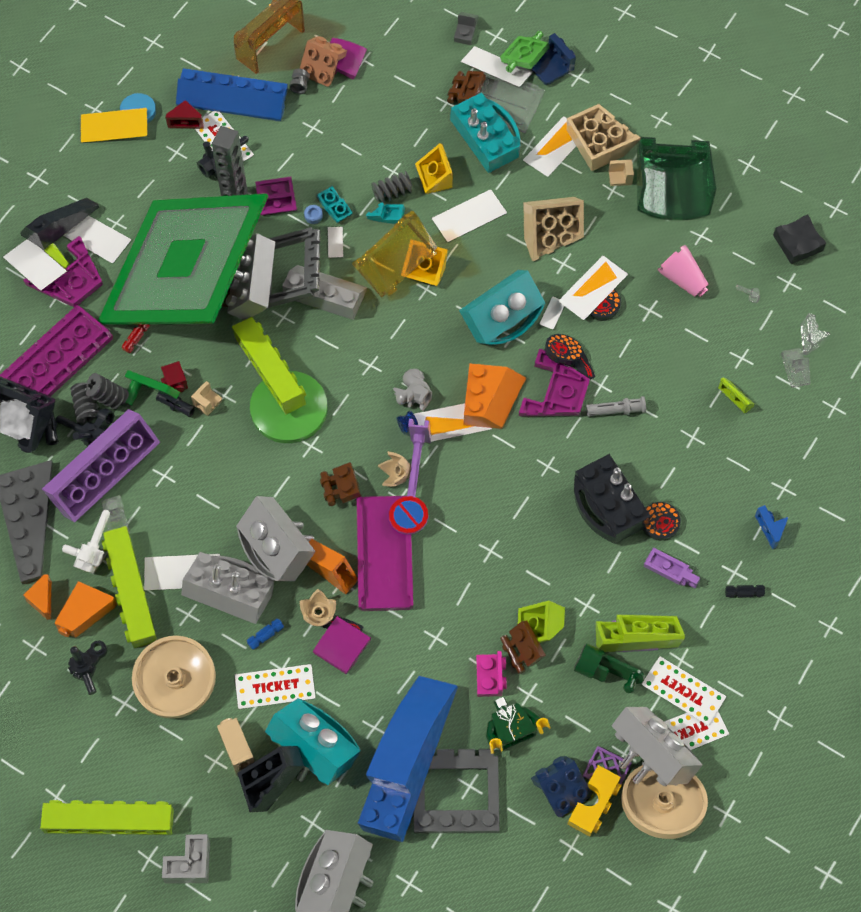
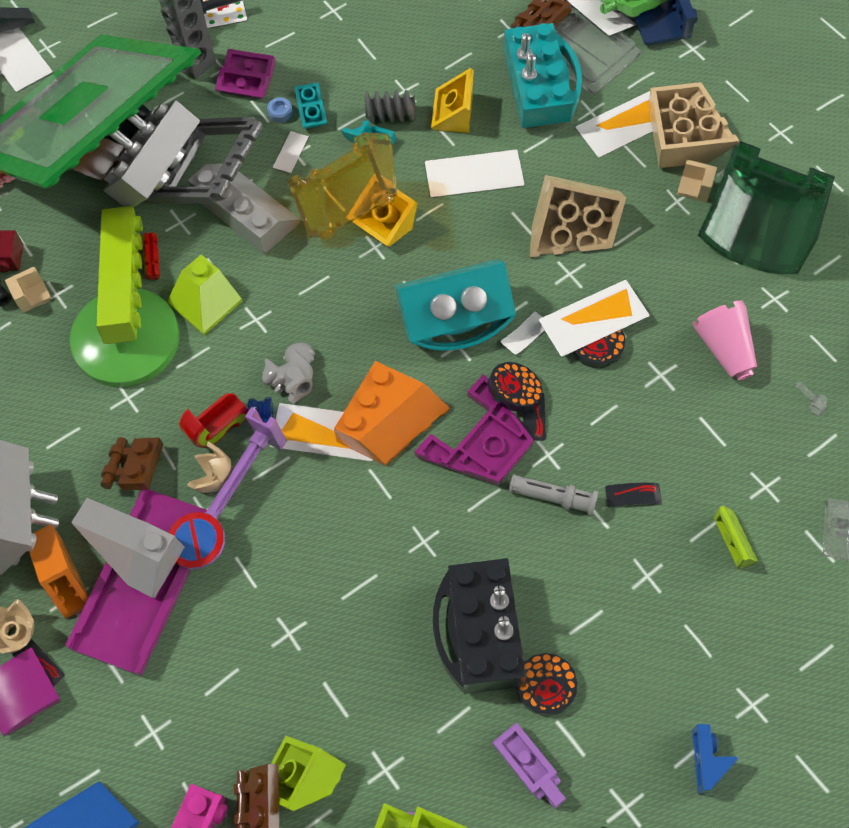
camera: 25 degrees right, 0 degrees up
none -> light grey wedge [71,498,185,599]
none -> red axle [143,232,160,280]
none -> lime slope [167,255,242,335]
none -> red animal [179,393,249,448]
none -> black sticker [605,483,662,507]

